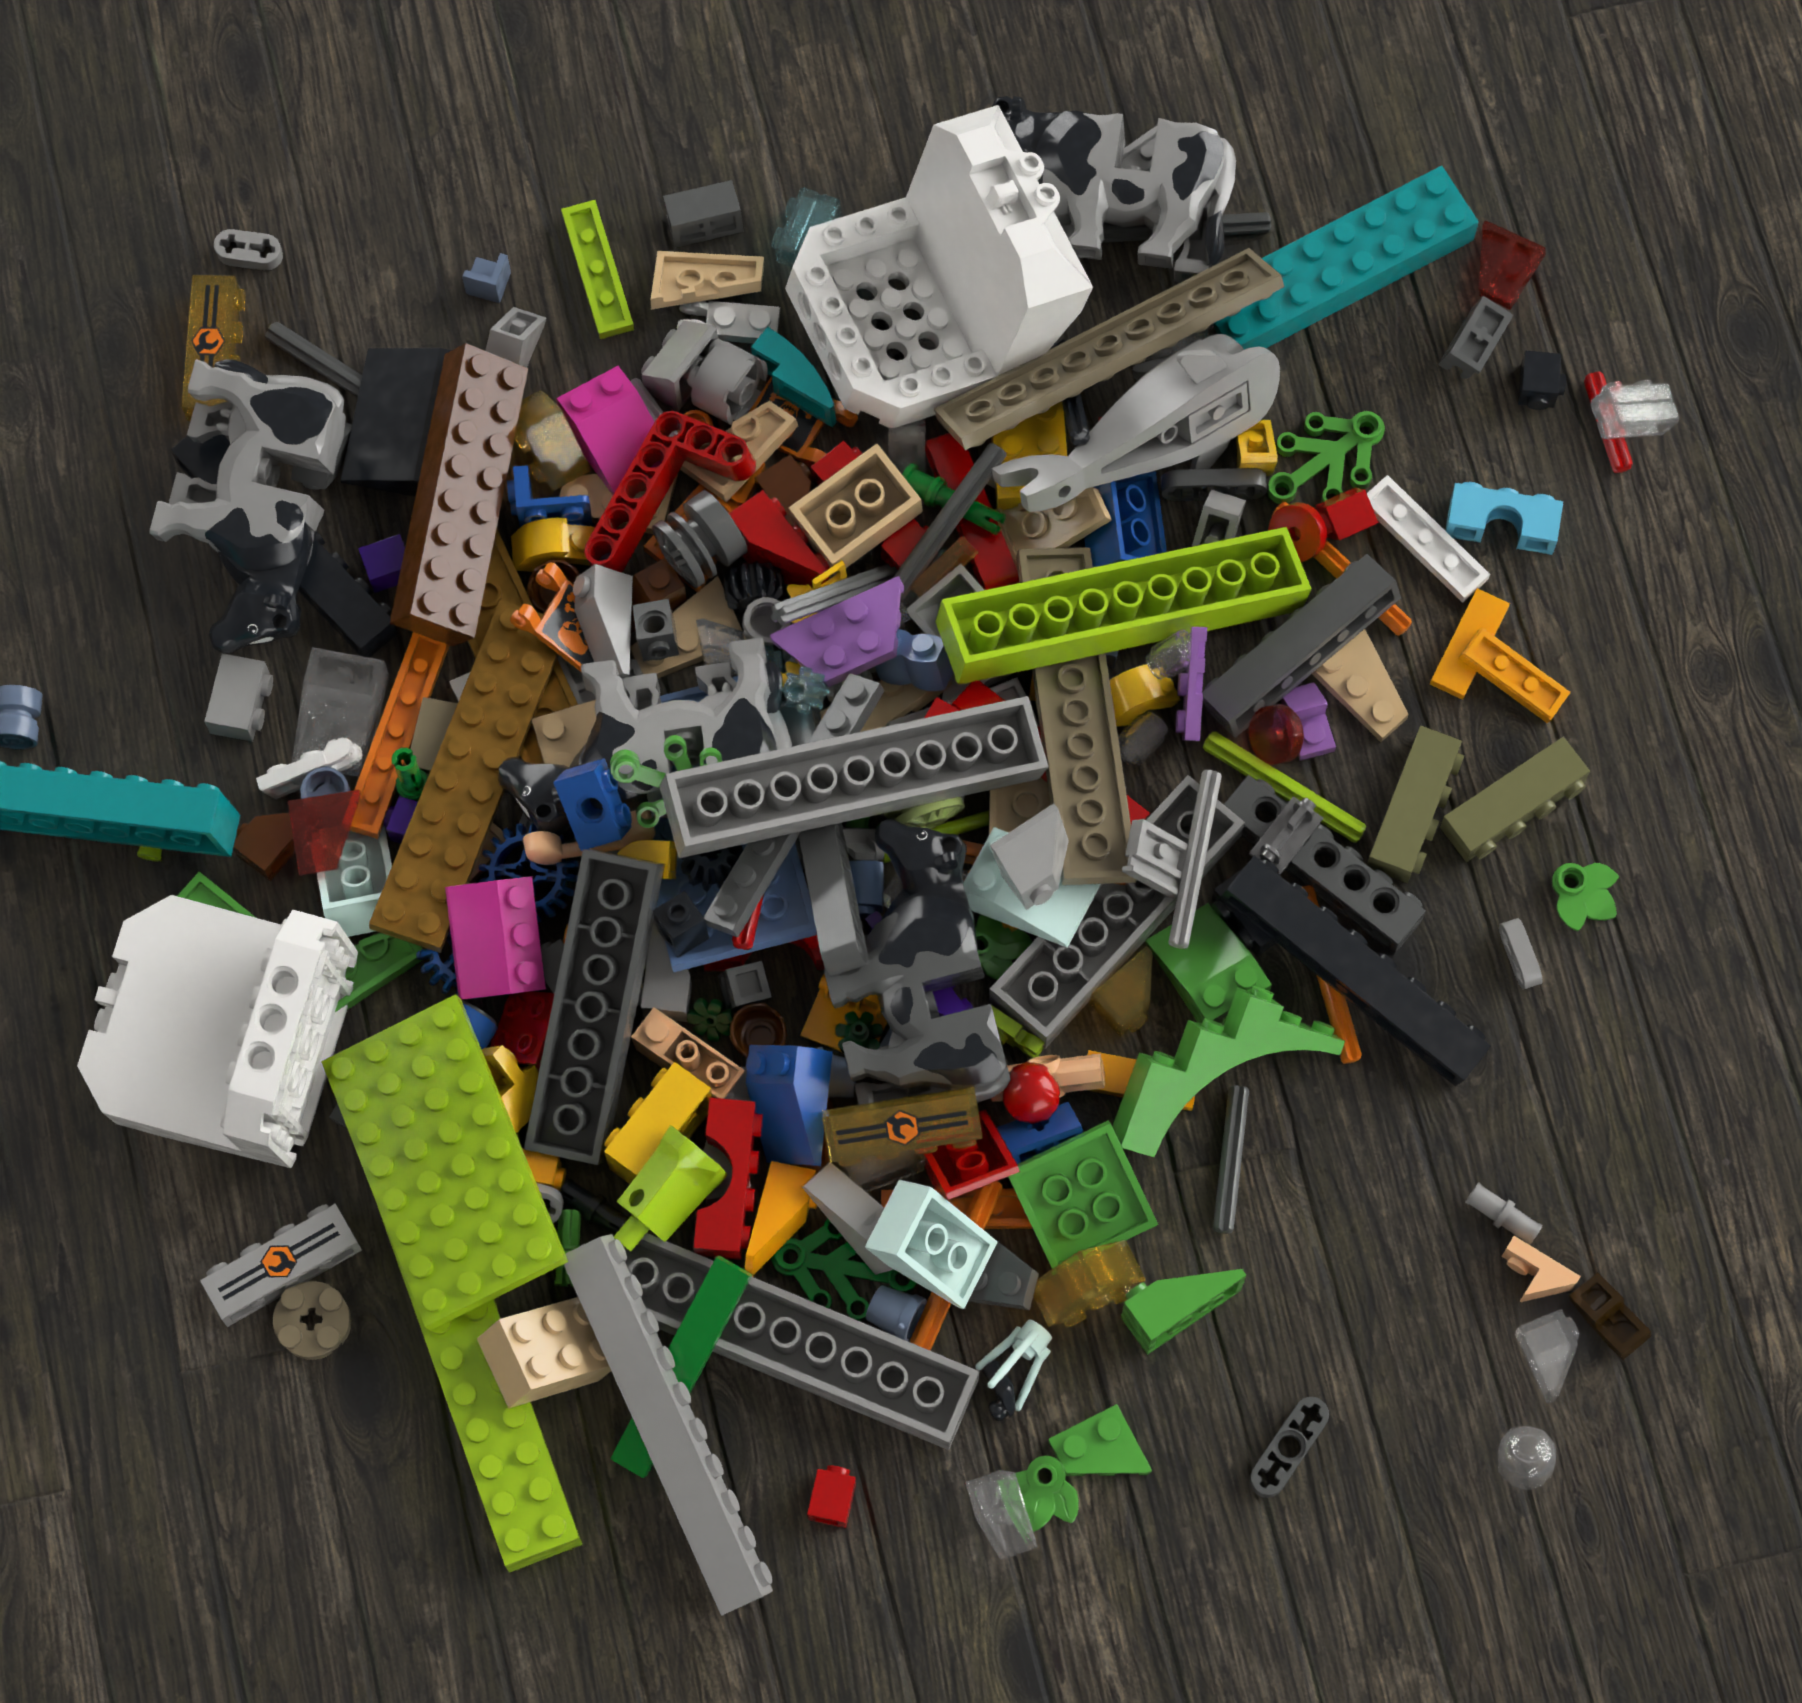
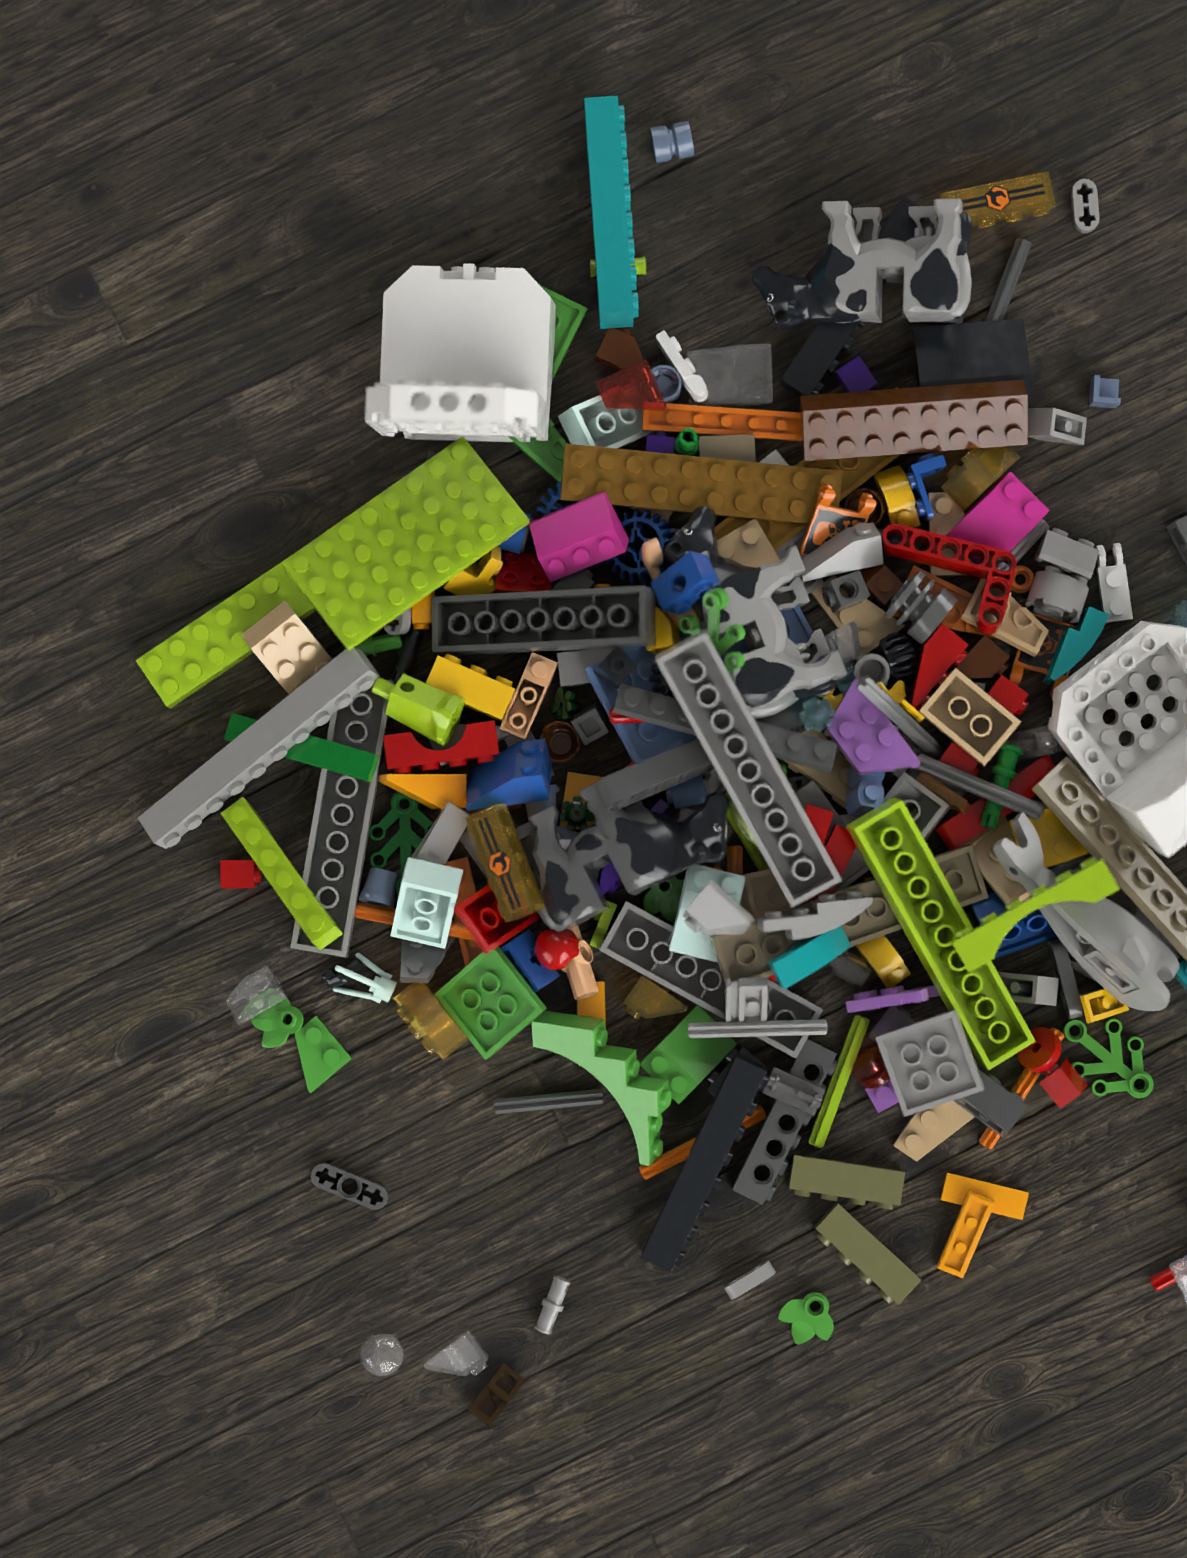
camera: 75 degrees right, 15 degrees up
light grey brick [200,1203,362,1327] -> none
light grey brick [204,653,273,742] -> none
dark tan plate [273,1281,351,1360] -> none
lime plate [561,200,634,339] -> none
tan wing [651,251,764,310] -> none
bright green slope [1121,1269,1246,1355] -> none
clear brick [1146,629,1191,680] -> none
white plate [1367,475,1490,603] -> none
medium azure arch [1445,482,1563,555] -> none
light nougat slope [1501,1236,1581,1302] -> none
none -> lime arch [221,797,343,950]
none -> light grey slope [757,890,873,940]
none -> teal slope [767,926,851,989]
none -> light grey plate [875,1009,985,1117]
none -> lime arch [952,856,1120,972]

